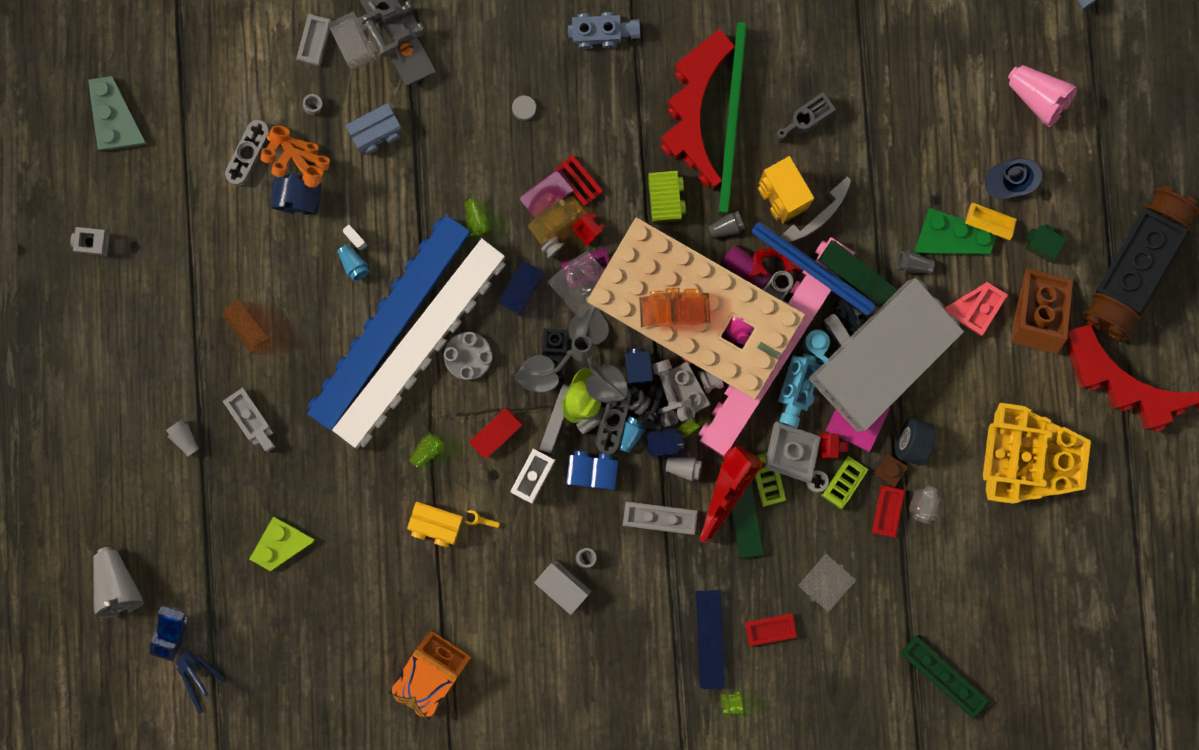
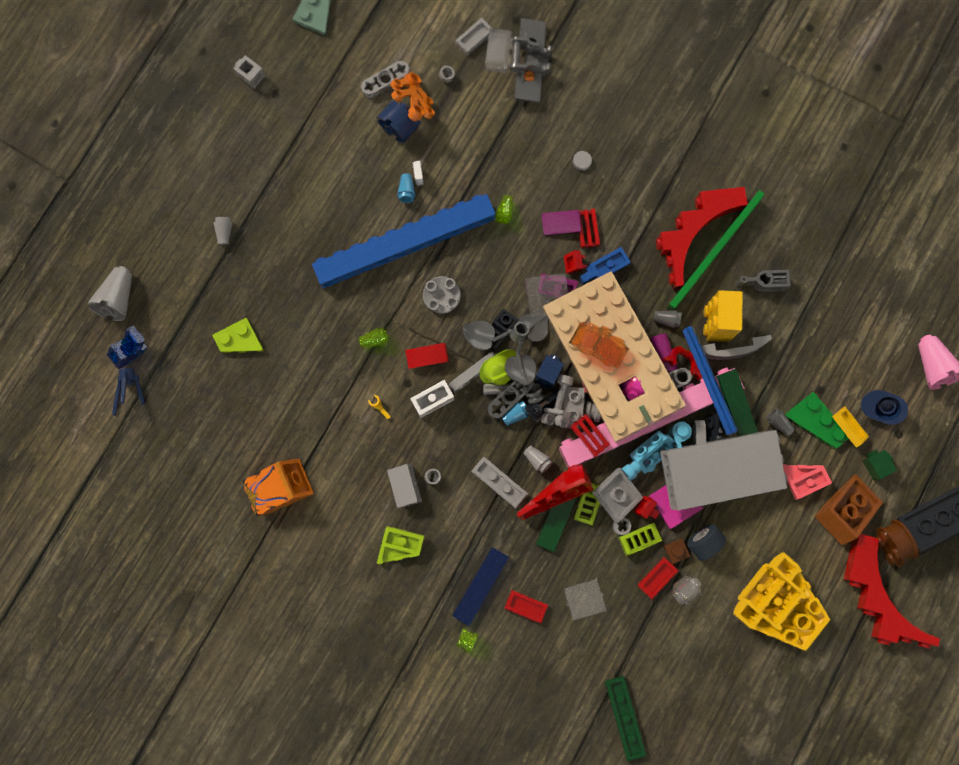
camera: 30 degrees right, 5 degrees down
clear orange brick [222,298,271,354] -> none
light grey hinge [223,387,276,452] -> none
white brick [332,239,506,449] -> none
sand blue brick [345,103,403,154] -> none
yellow brick [407,502,464,548] -> none
clear blue brick [498,260,544,317] -> none
clear yellow brick [528,196,586,245] -> none
light grey bush [541,236,565,259] -> none
blue brick [566,451,618,490] -> none
sand blue brick [568,12,640,49] -> none
clear blue brick [646,429,683,459] -> none
lime brick [648,171,686,224] -> none
clear neon green bush [677,417,701,438] -> none
none -> lime wing [377,526,424,564]
none -> red tile [570,414,610,457]
none -> blue hinge [579,247,631,285]

